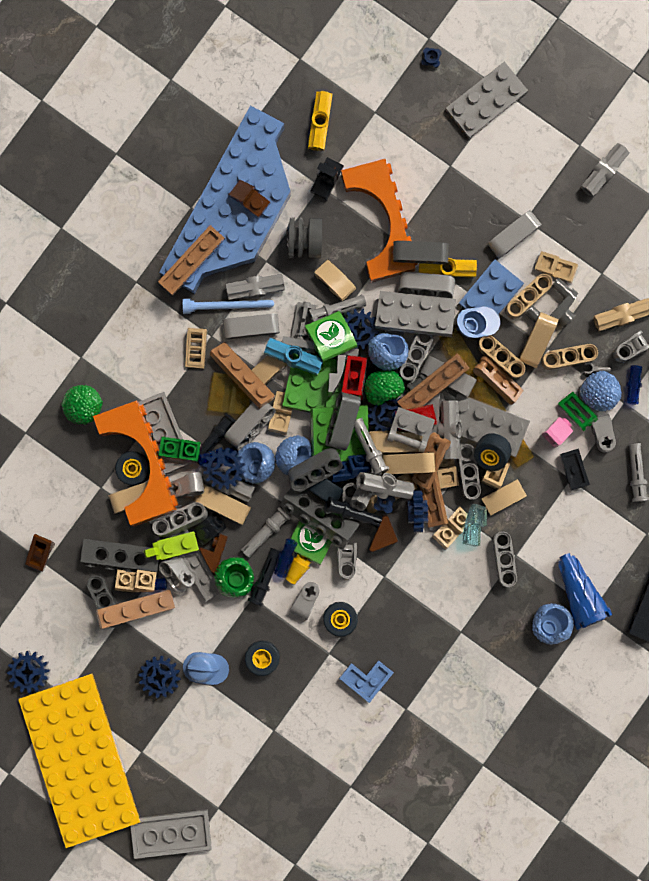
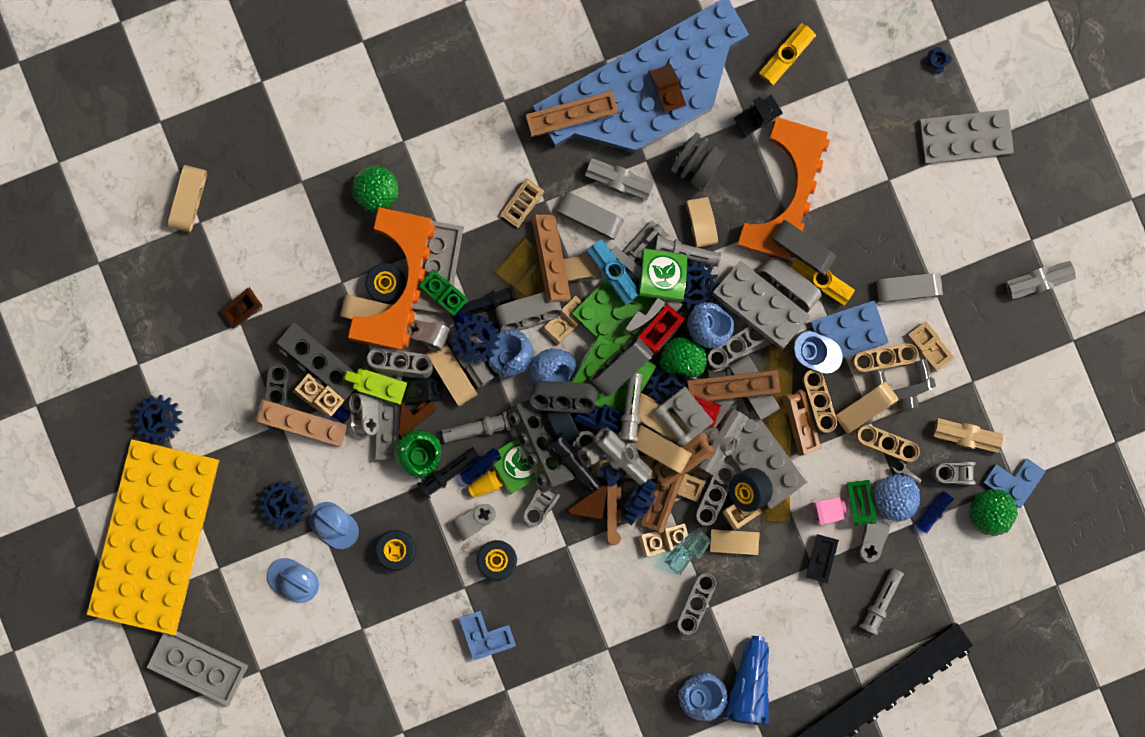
camera: 25 degrees right, 0 degrees up
light blue piece [183,299,274,314] -> none
none -> medium blue piece [267,558,319,603]
none -> medium nougat plate [607,482,621,545]

